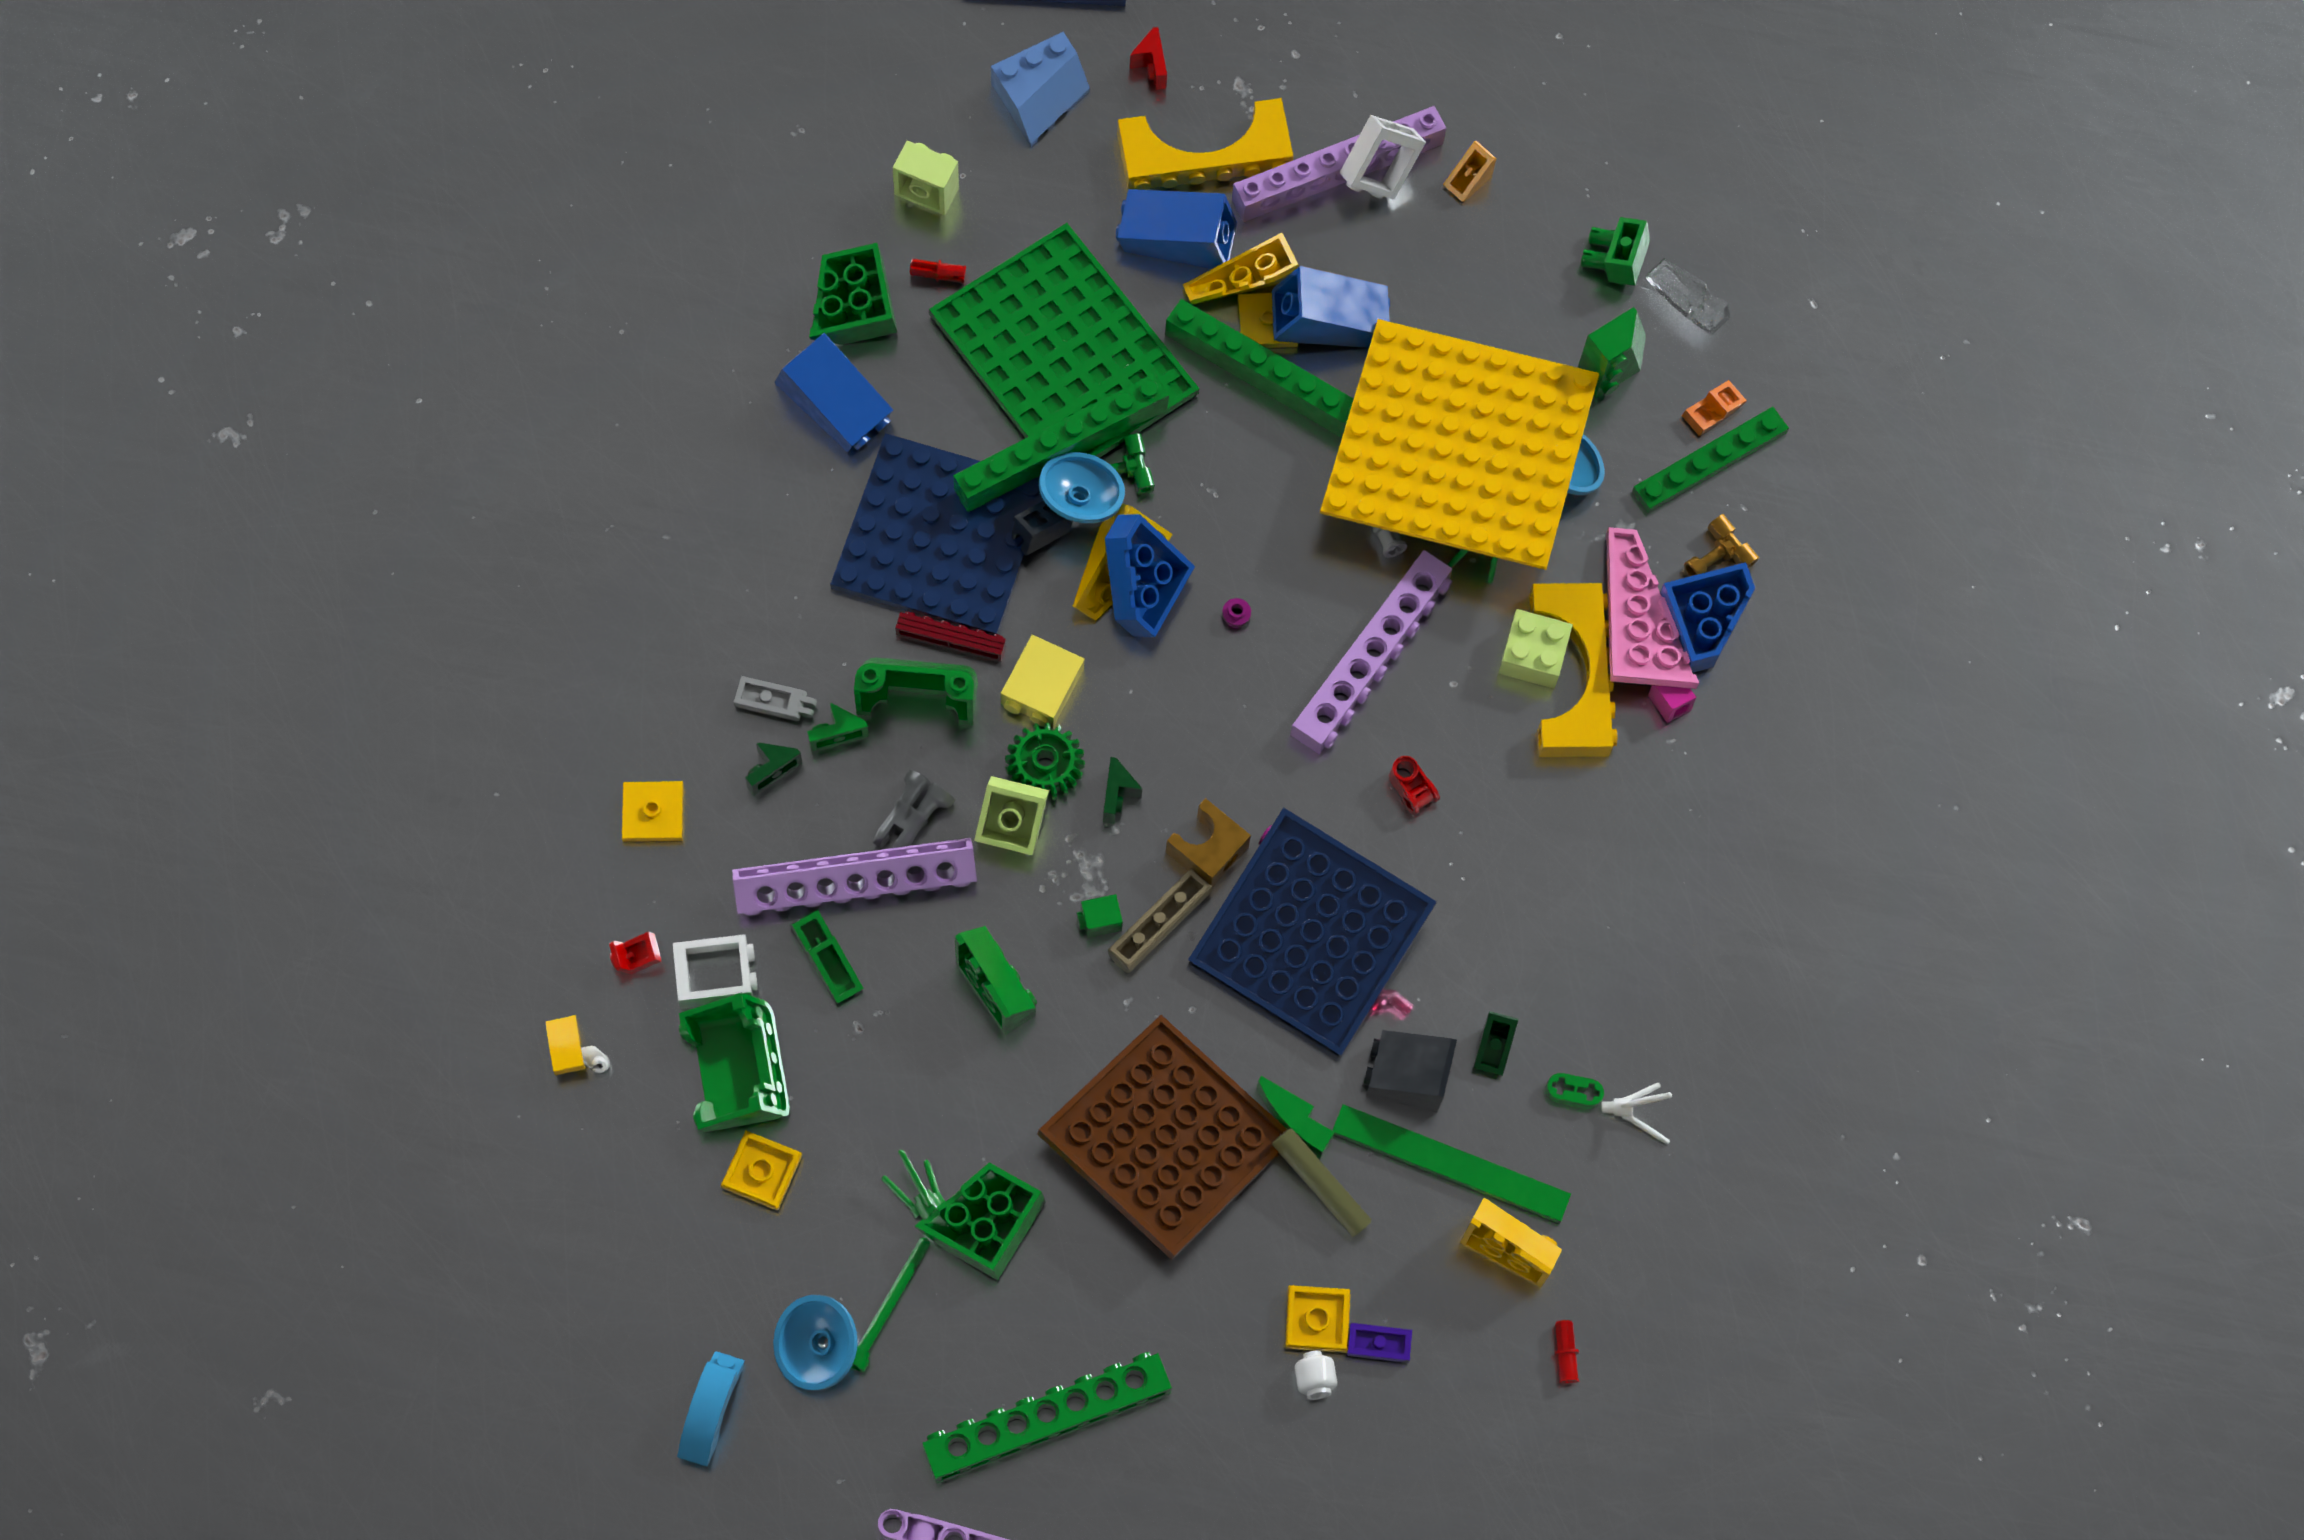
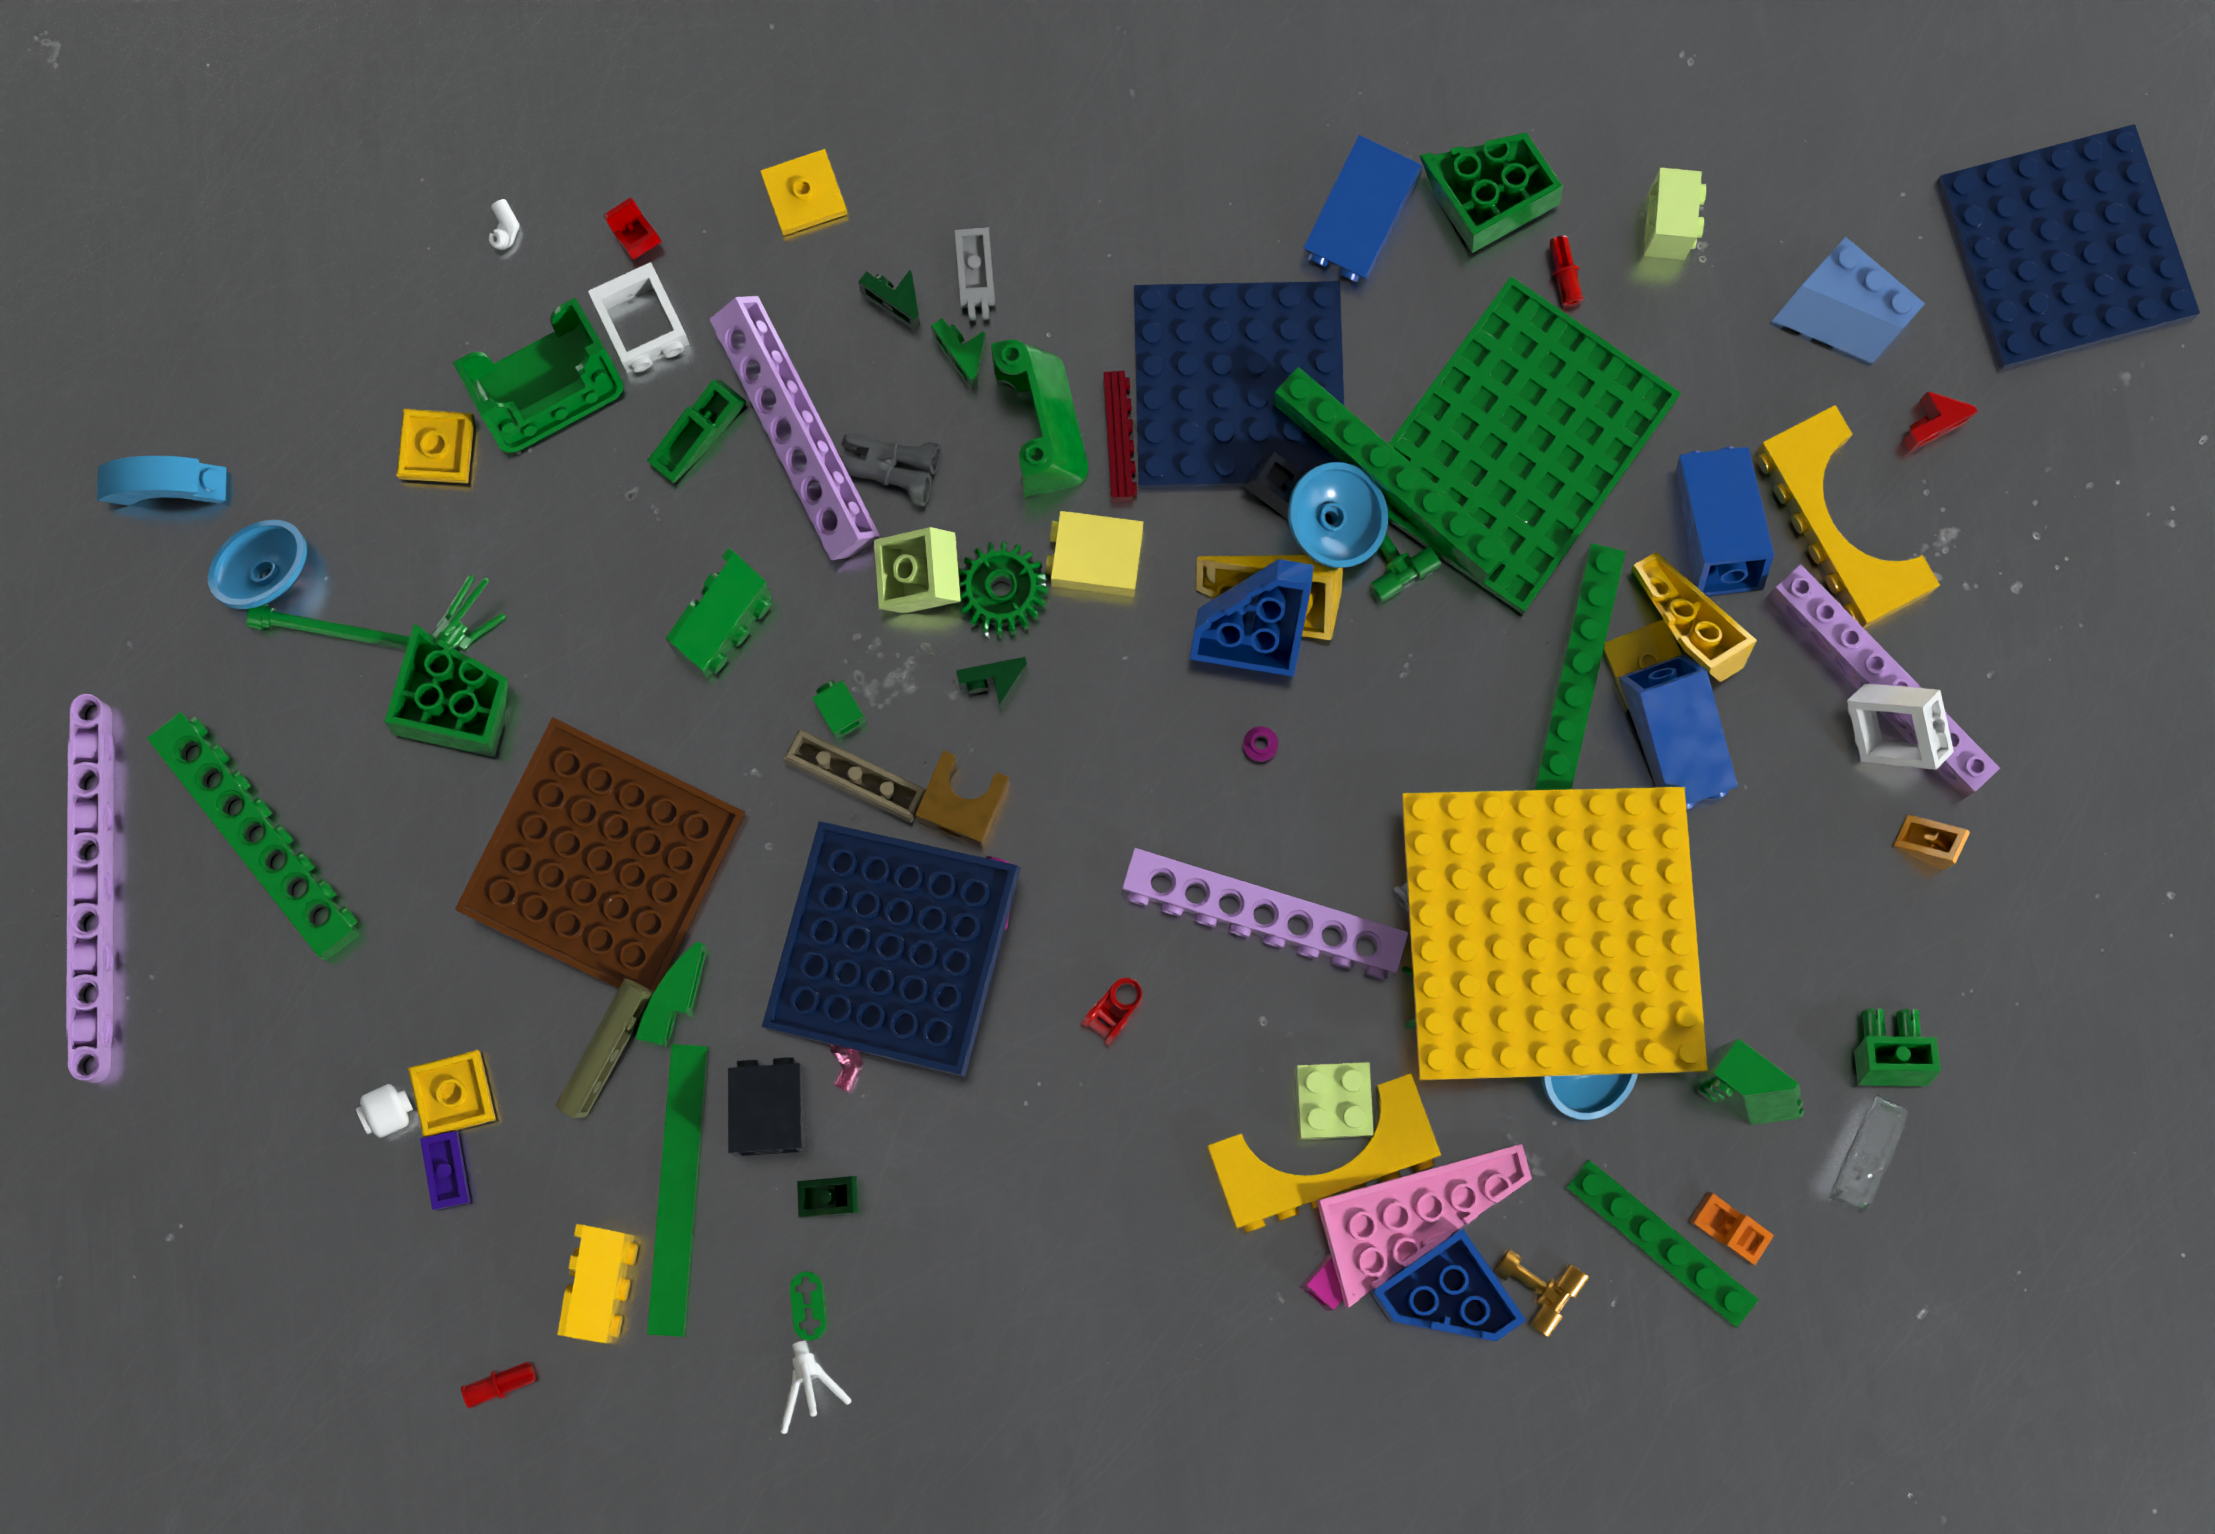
camera: 75 degrees right, 10 degrees up
yellow slope [546,1015,585,1076] -> none

